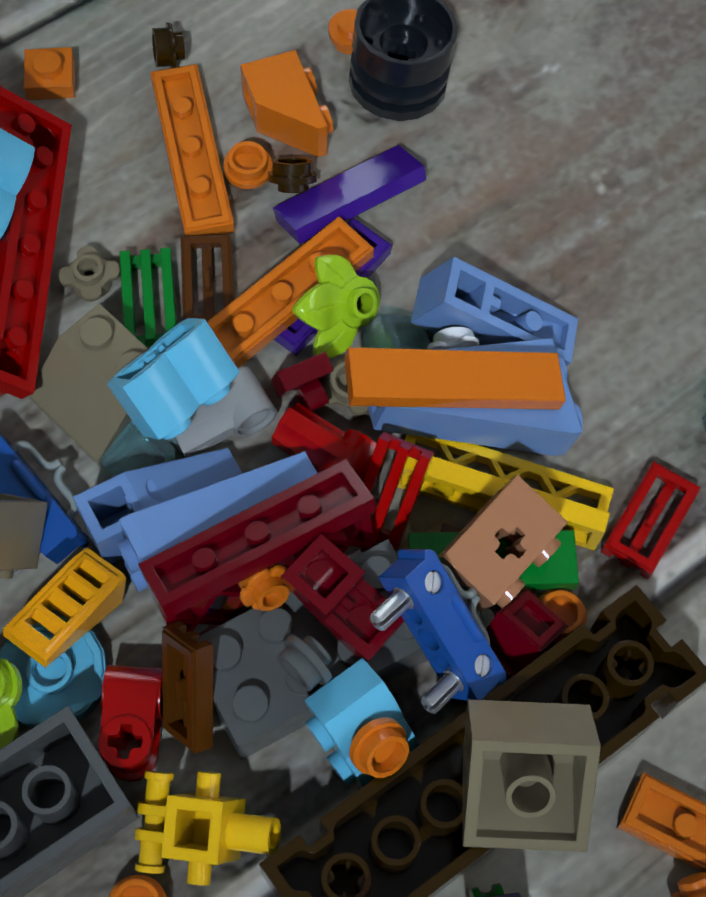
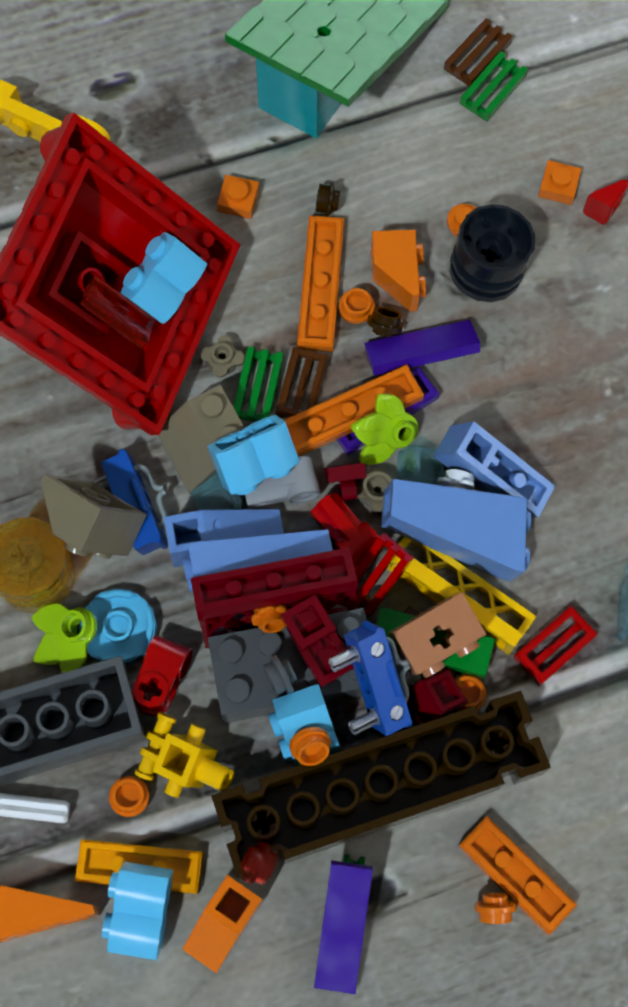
camera: 20 degrees right, 5 degrees up
light orange slope [3,548,126,668] -> none
reddish brown tile [162,621,213,754] -> none
orange tile [344,347,566,410] -> none
dark tan slope [462,699,601,852] -> none

